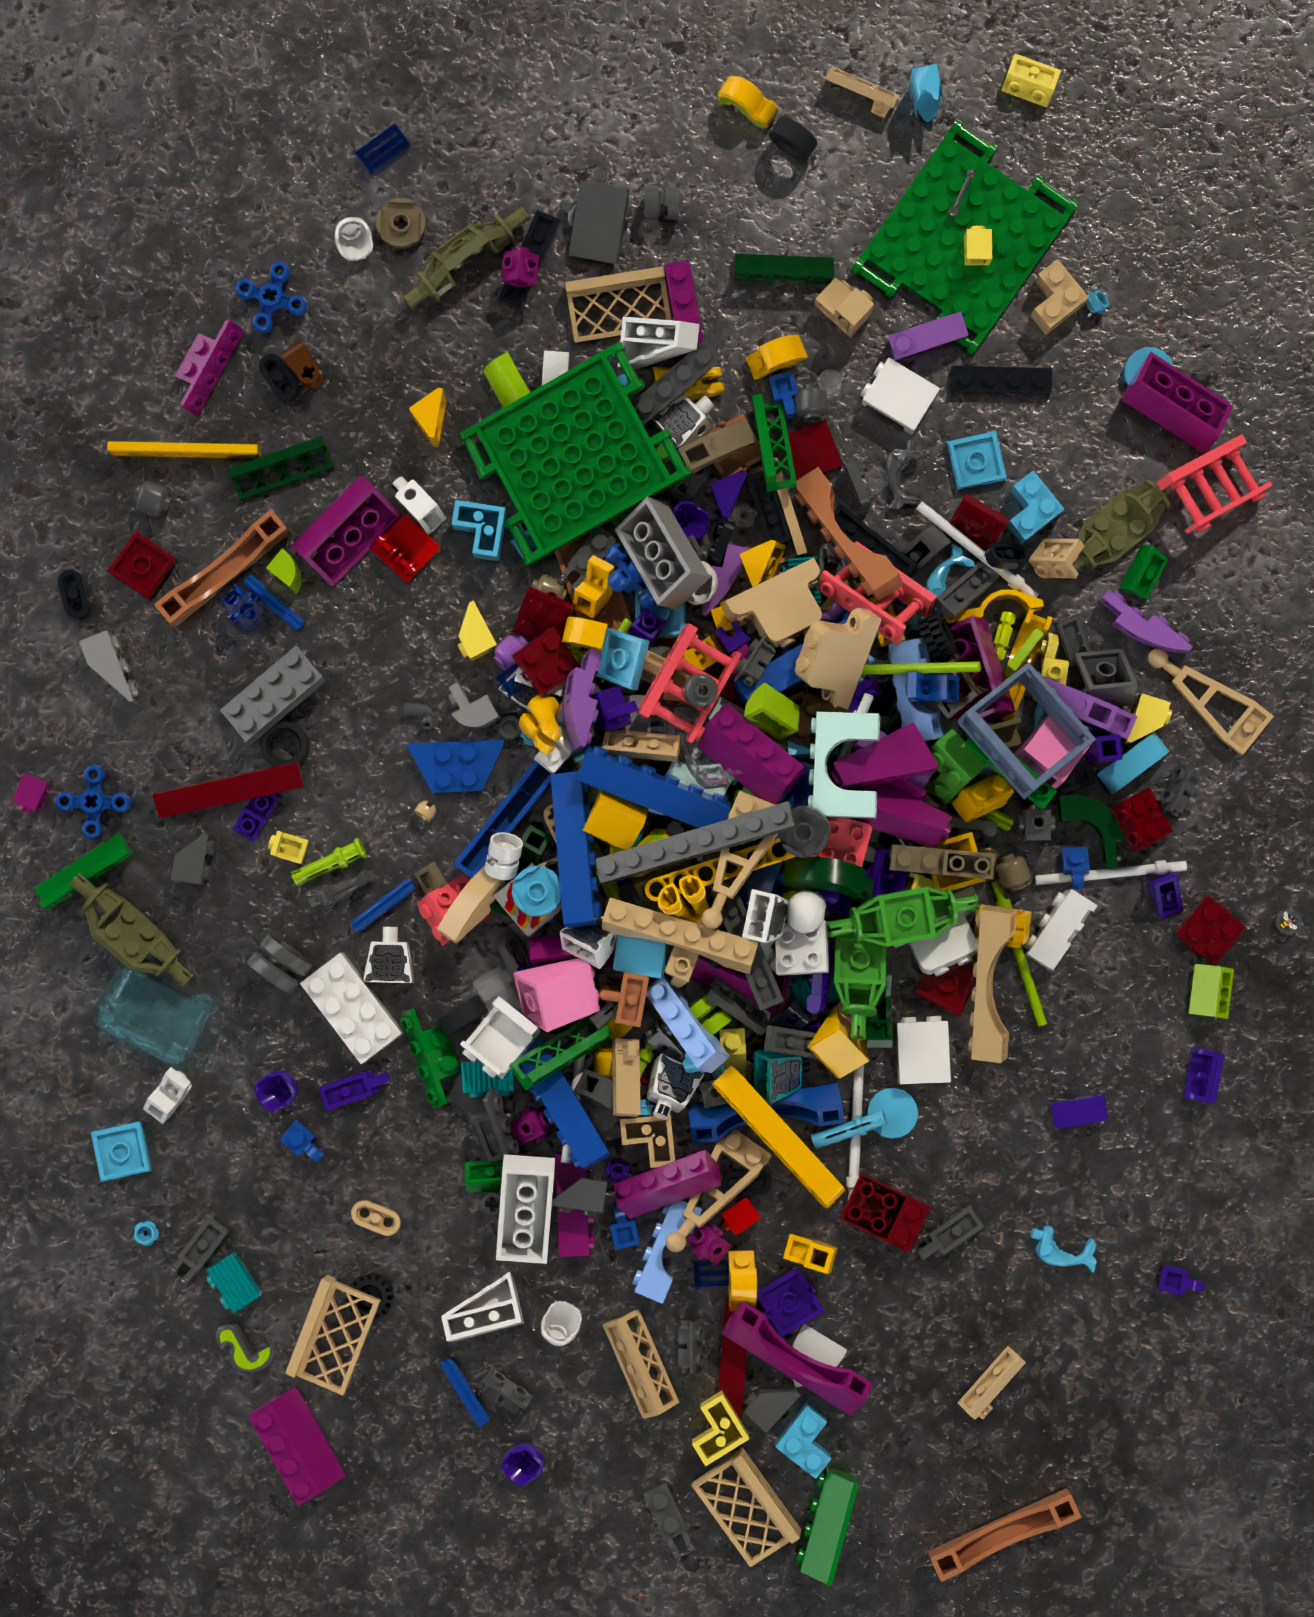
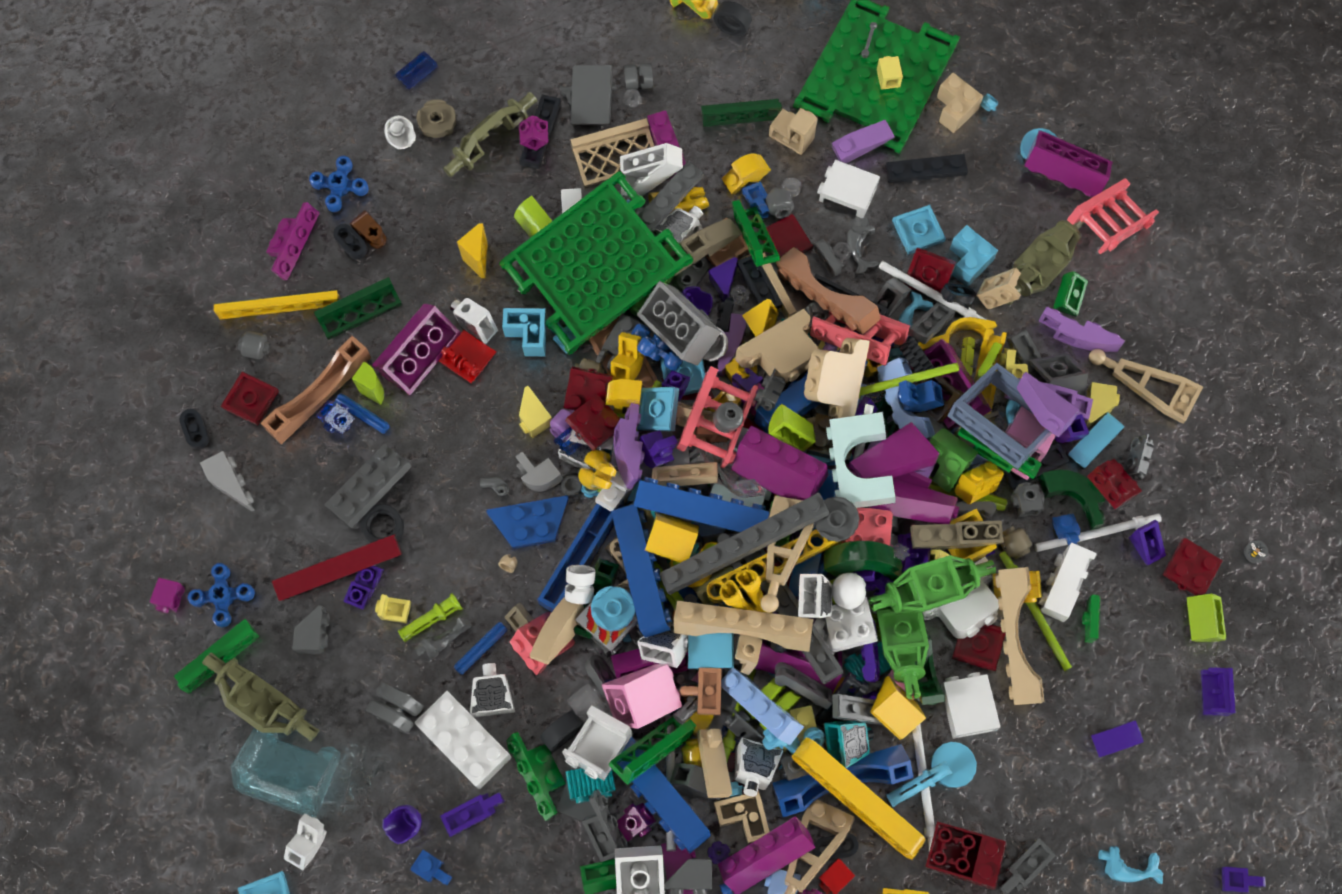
camera: 10 degrees left, 15 degrees down
none -> medium azure plate [804,727,825,746]
none -> clear plate [890,542,910,561]
none -> medium lavender slope [1017,372,1080,437]
none -> green plate [1082,595,1100,643]

